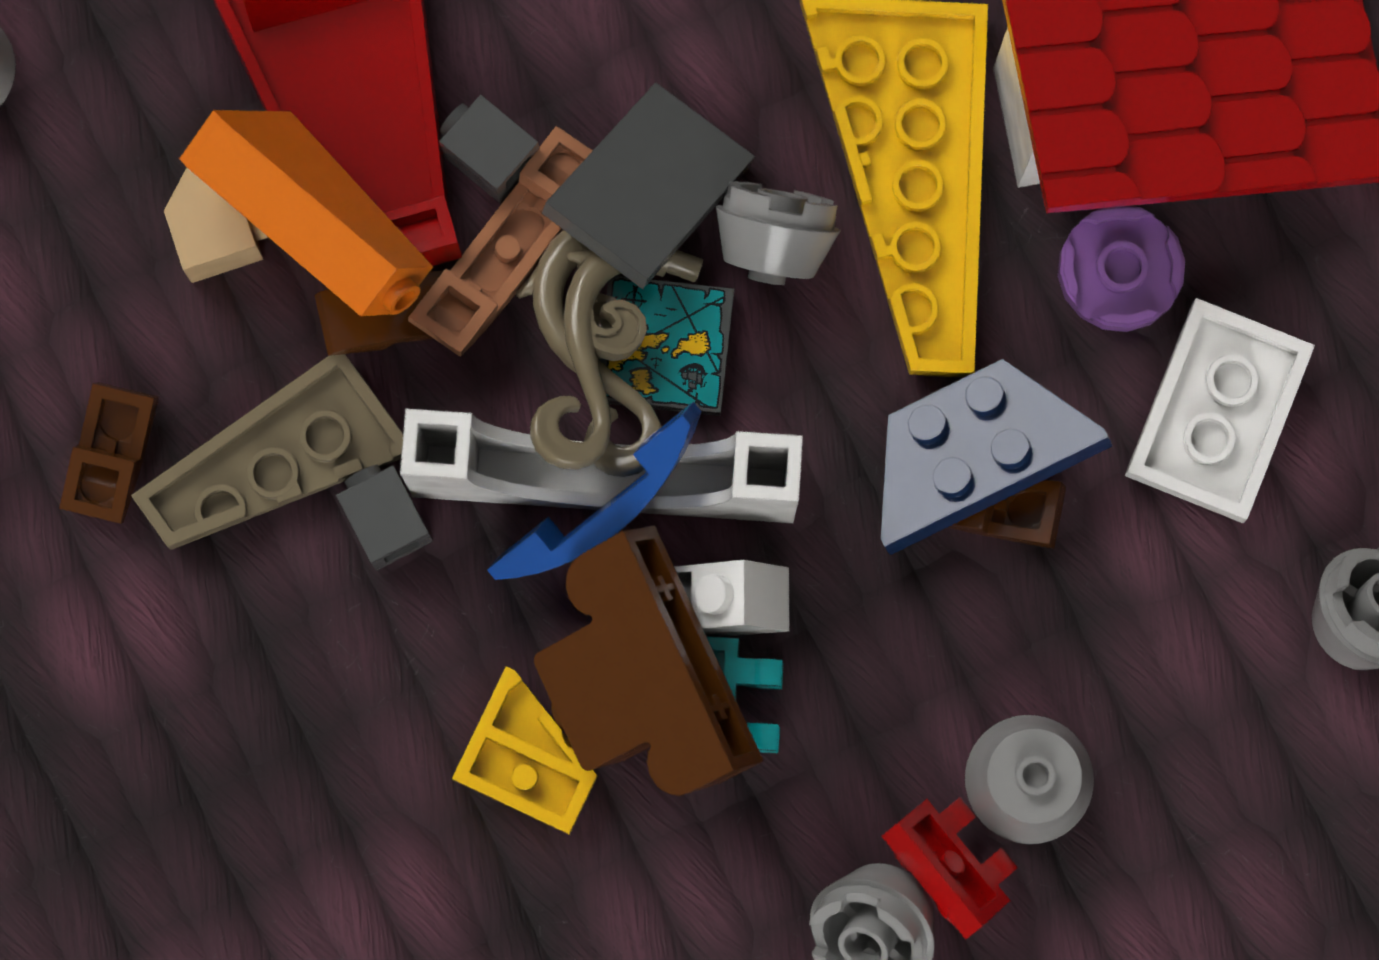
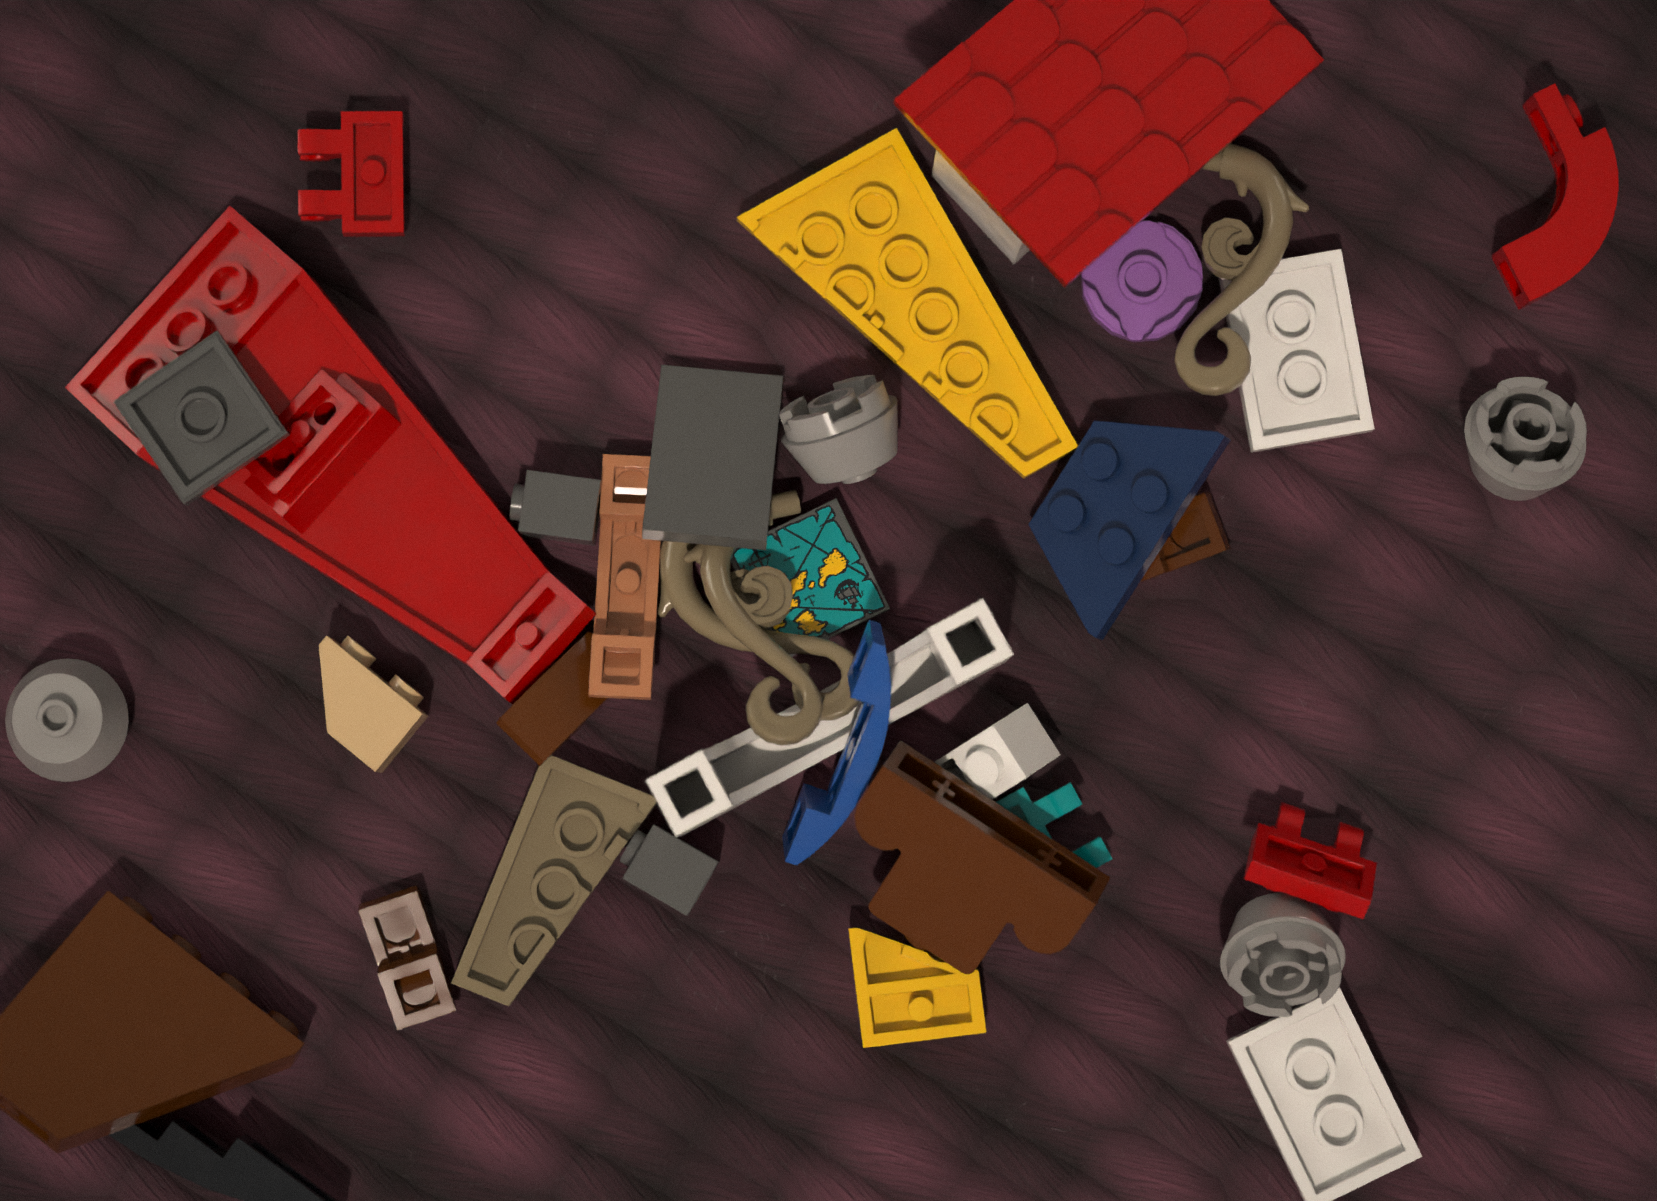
camera: 35 degrees left, 5 degrees up
orange slope [179,110,433,316] -> none
light grey cone [965,715,1094,844] -> none
none -> dark tan plant [1174,143,1309,396]

